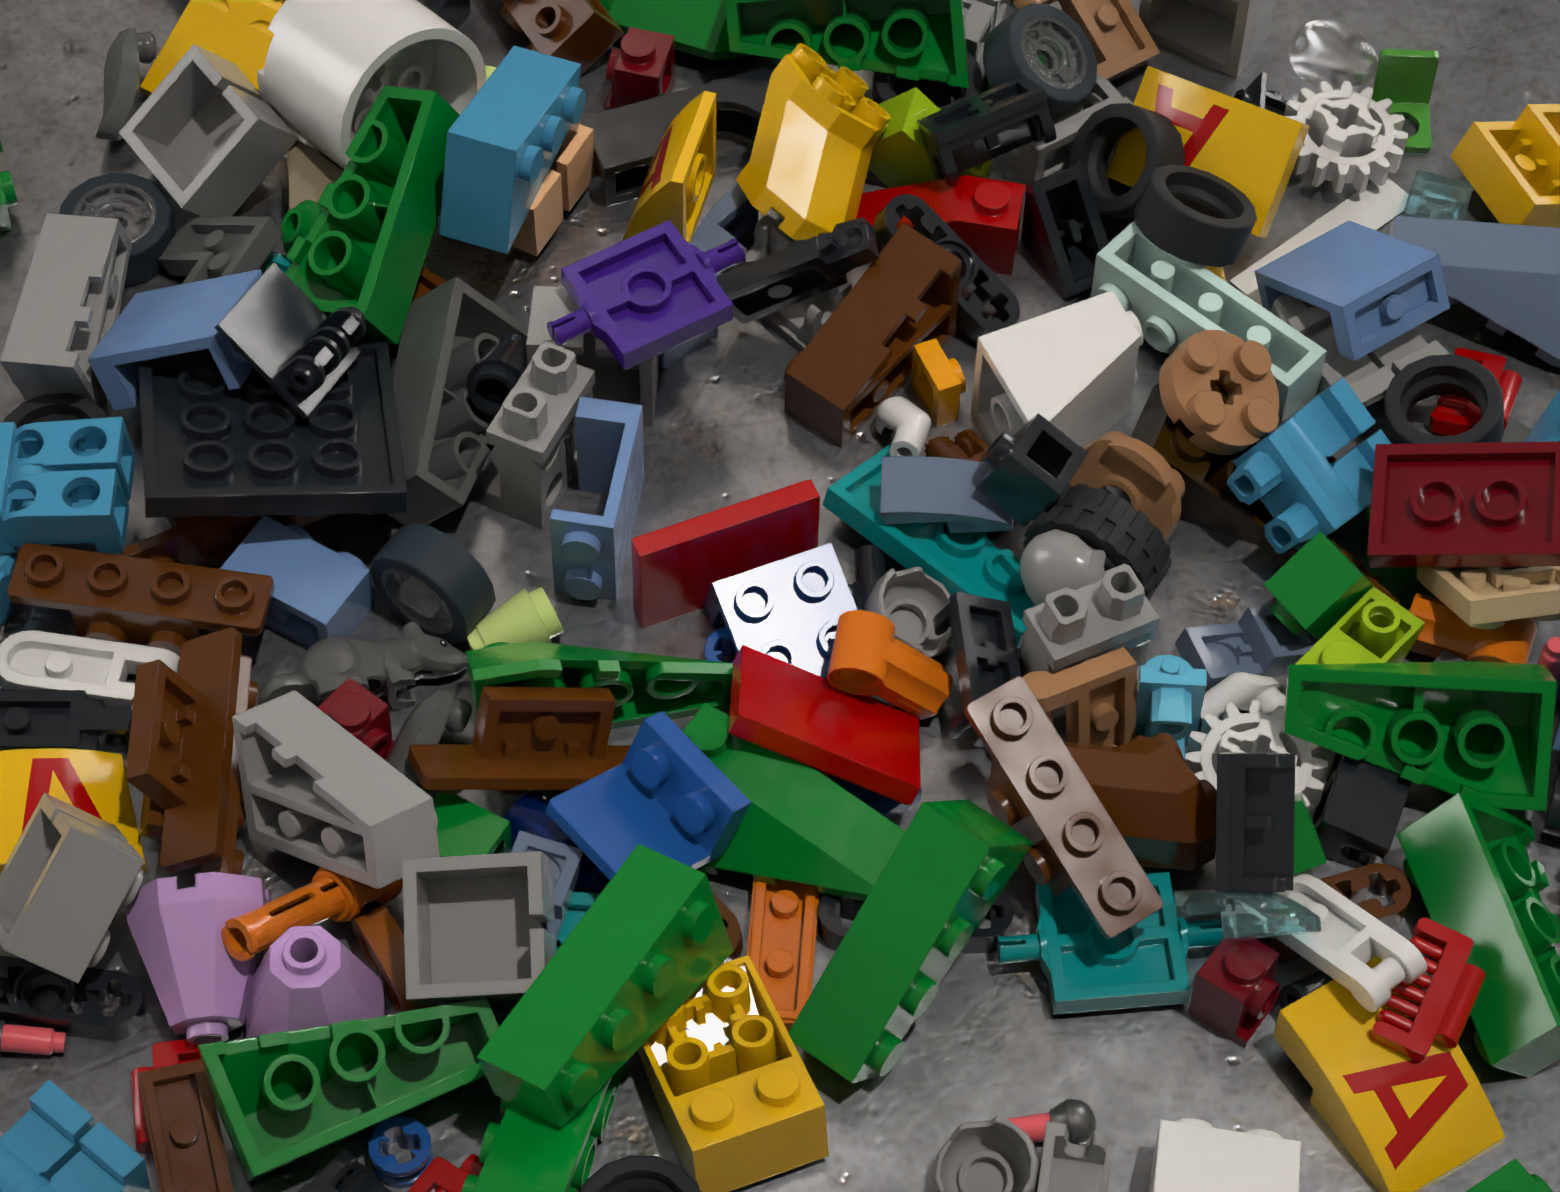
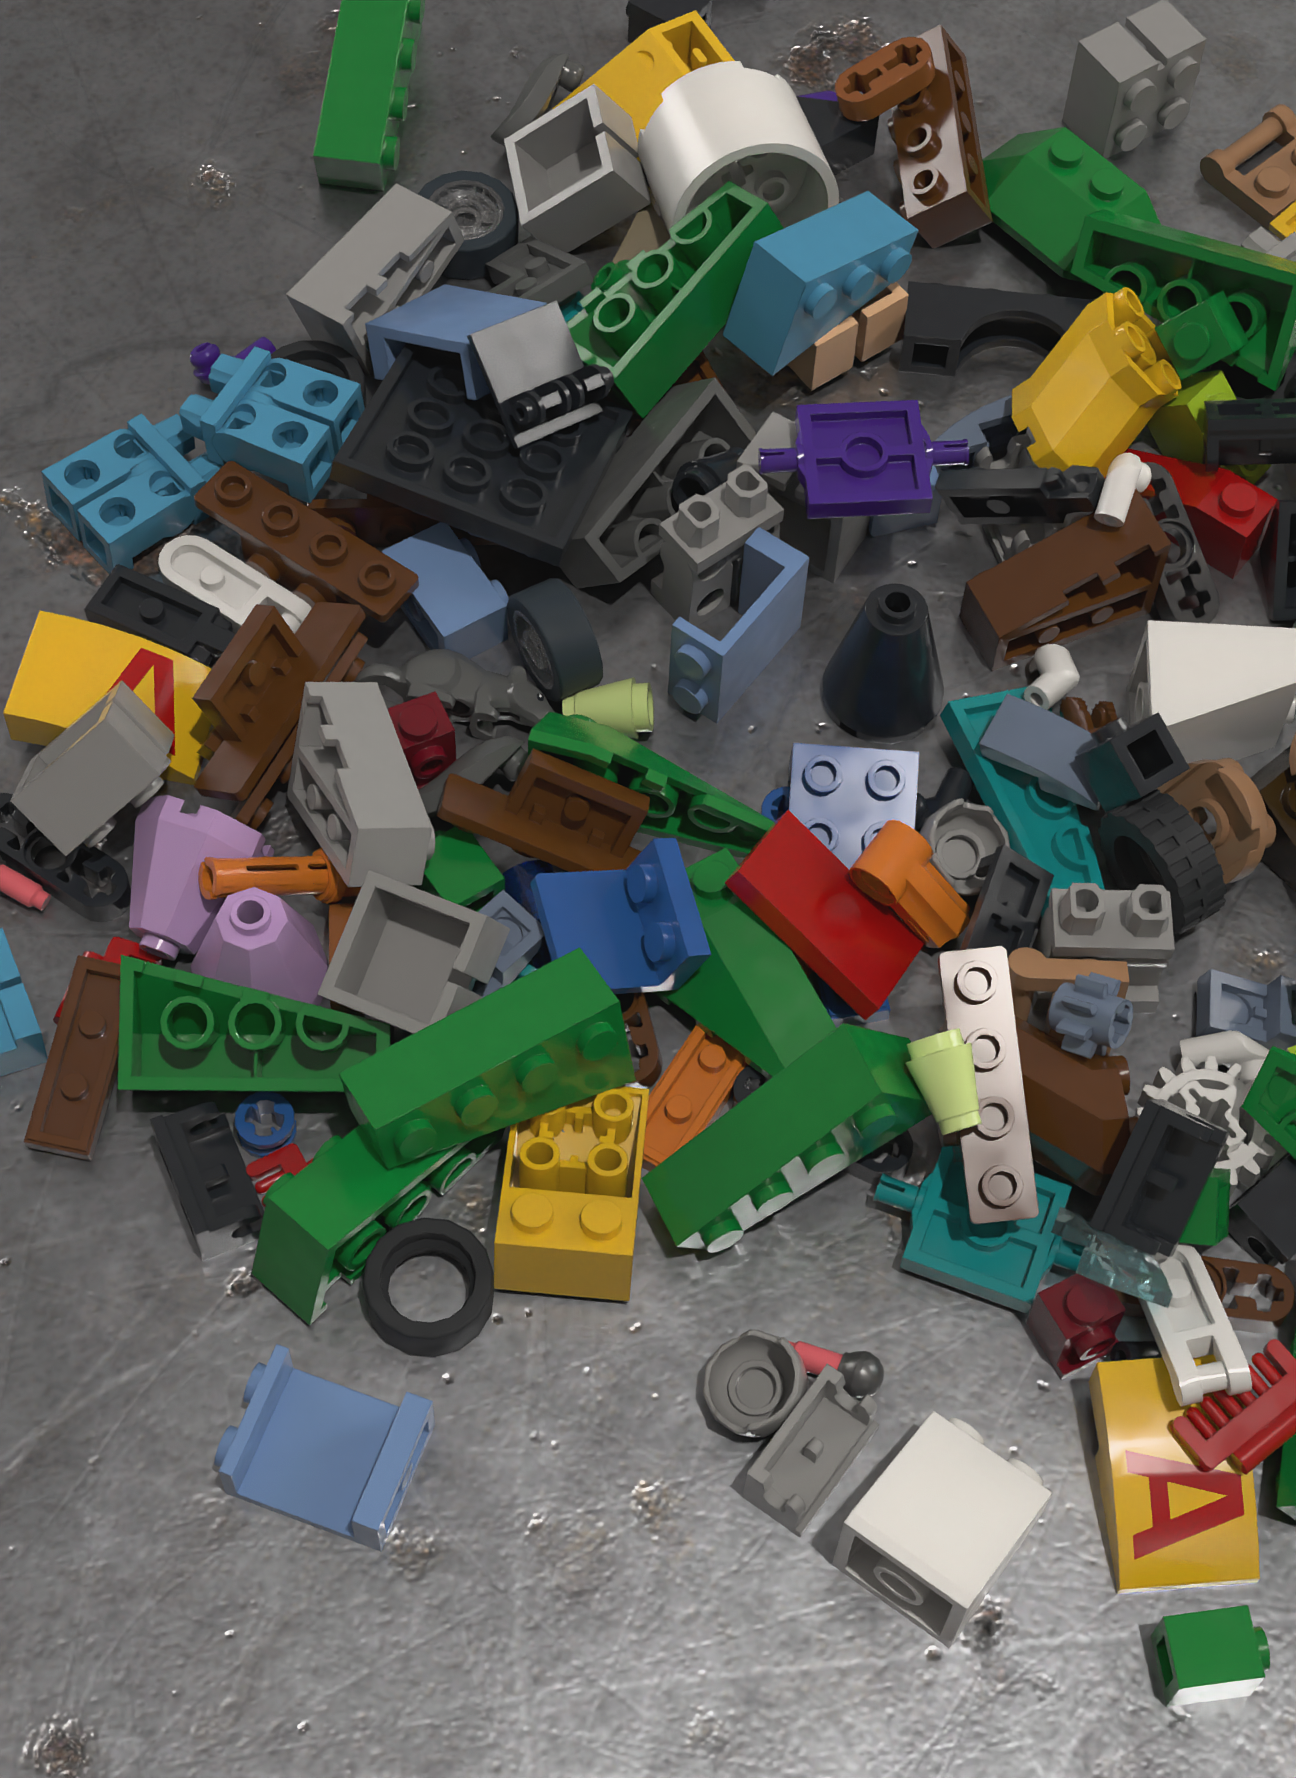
camera: 25 degrees right, 5 degrees up
dark red brick [604,27,675,110] -> none
yellow slope [622,91,716,243] -> none
red tile [631,479,820,629] -> none
light orange plate [911,338,966,428] -> none
light grey hair [1019,529,1106,606] -> none
medium azure hips [1136,654,1207,759] -> none
none -> black cone [822,583,944,744]
none -> yellowish green cone [905,1028,982,1135]
none -> sand blue gear [1049,972,1133,1059]
none -> white arm [1094,453,1152,527]
none -> green brick [1155,290,1250,380]

